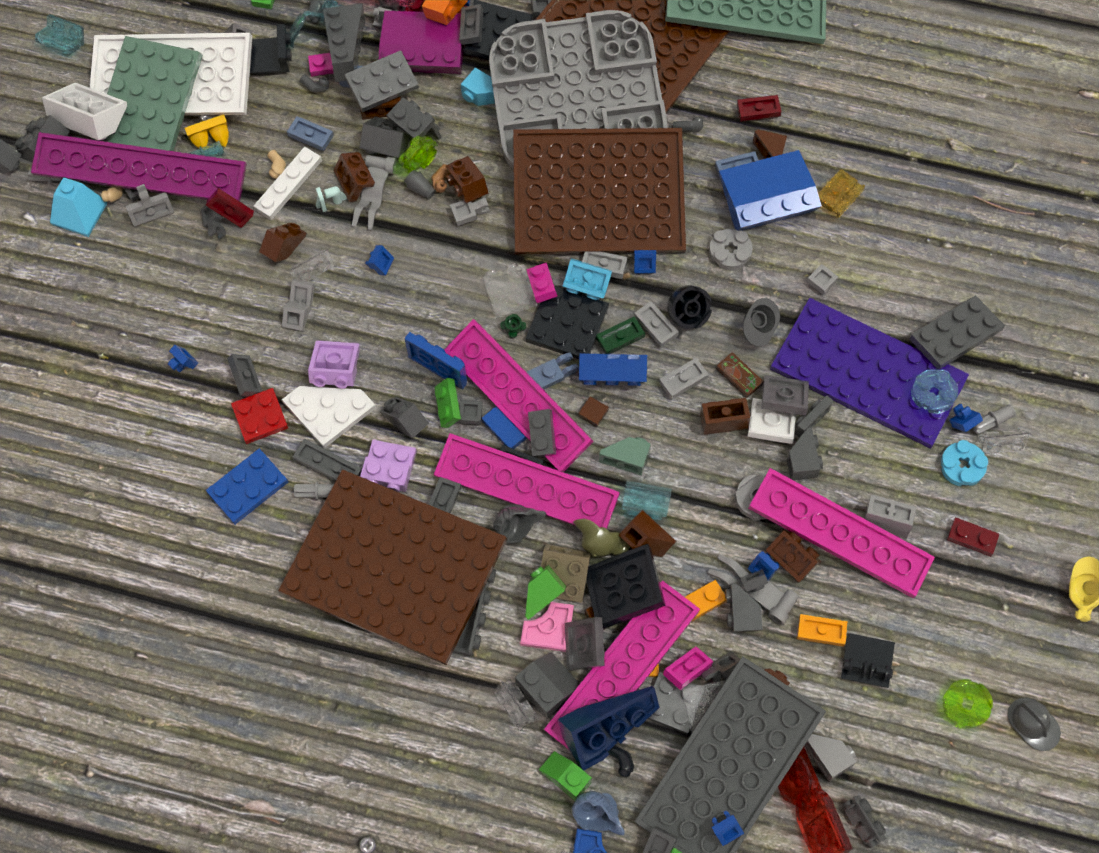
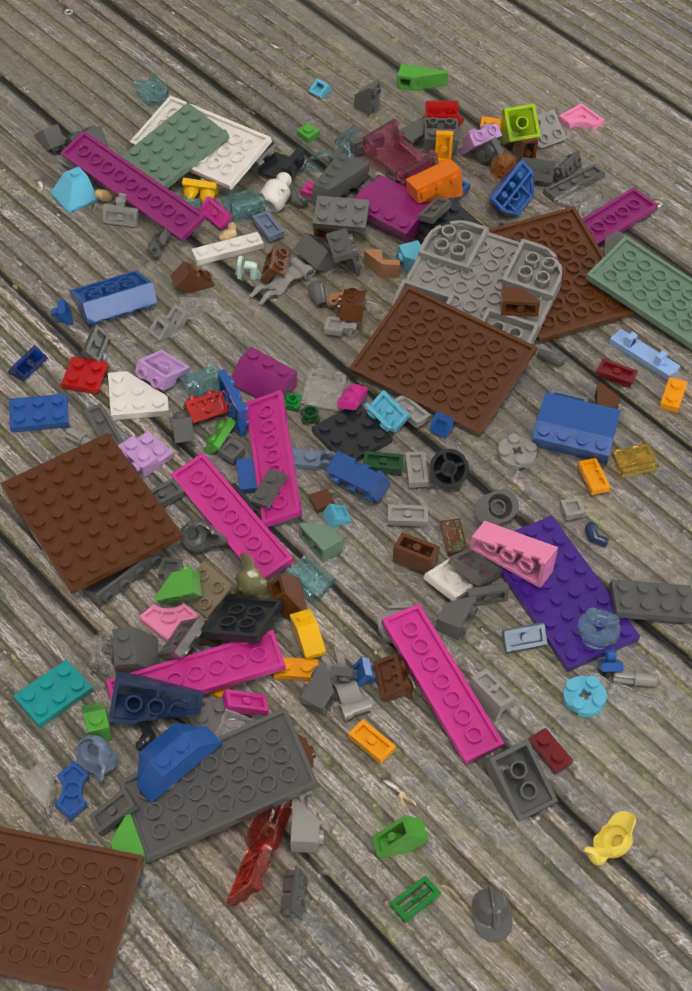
camera: 30 degrees right, 15 degrees down
white slope [42,82,127,140] -> none
dark red plate [205,188,254,228] -> none
blue tile [365,245,394,275] -> none
clear neon green plate [398,136,438,174] -> none
blue tile [712,811,745,846] -> none
black hinge [841,633,895,688] -> none
clear neon green plate [942,679,993,729] -> none
none -> clear blue slope [8,345,48,382]
none -> teal plate [13,659,93,729]
none -> slope [69,270,157,325]
none -> blue wedge [137,723,222,803]
none -> dark grey plate [158,557,183,586]
none -> clear light blue bracket [180,366,220,398]
none -> red bracket [183,390,229,425]
none -> dark pink plate [199,196,233,230]
none -> clear light blue bracket [221,189,265,222]
none -> magenta slope [232,347,297,399]
none -> white piece [258,172,292,213]
none -> green plate [284,392,303,411]
none -> yellow slope [290,609,326,660]
none -> medium azure slope [322,504,351,527]
none -> medium nougat slope [364,249,400,278]
none -> bright green slope [372,815,429,858]
none -> green tile [389,875,441,924]
none -> bright pink wedge [470,521,558,588]
none -> dark grey slope [482,739,558,821]
none -> reddish brown slope [500,286,540,317]
none -> plate [502,622,547,652]
none -> light orange plate [577,458,611,495]
none -> dark blue arm [585,522,609,548]
none -> light blue hinge [609,329,680,380]
none -> light orange plate [659,377,687,413]

